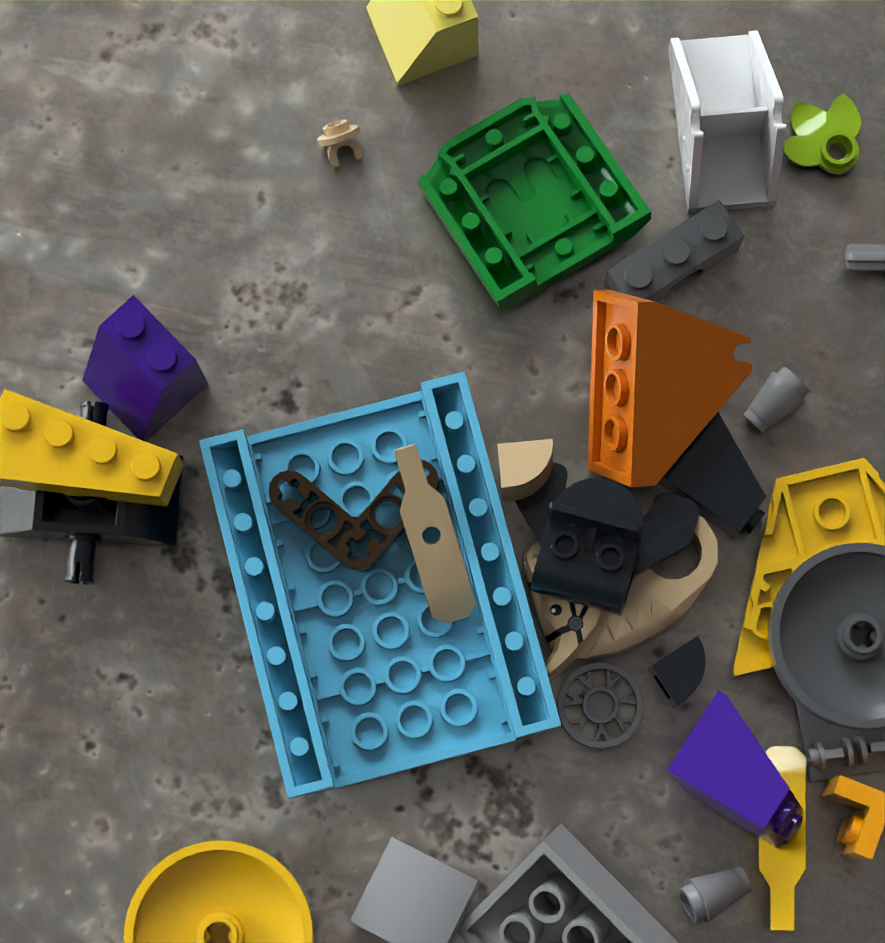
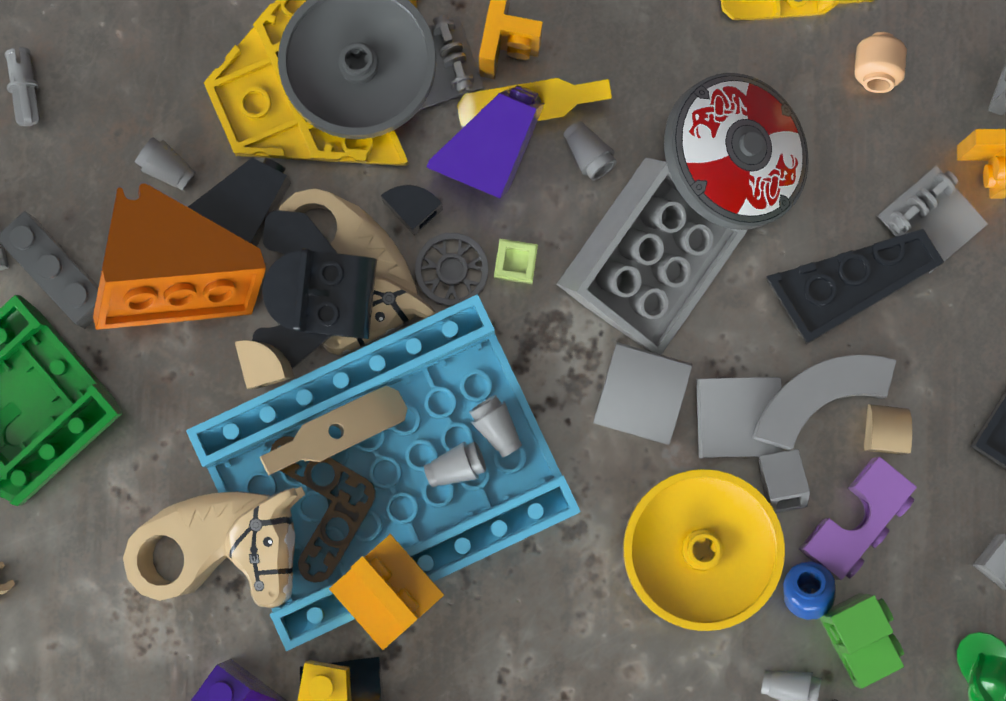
camera: 105 degrees left, 5 degrees up
none -> tan animal [123,487,305,608]
none -> light orange bracket [329,534,444,650]
none -> light grey cone [424,441,486,488]
none -> light grey cone [469,395,522,457]
none -> yellowish green tile [494,239,538,284]

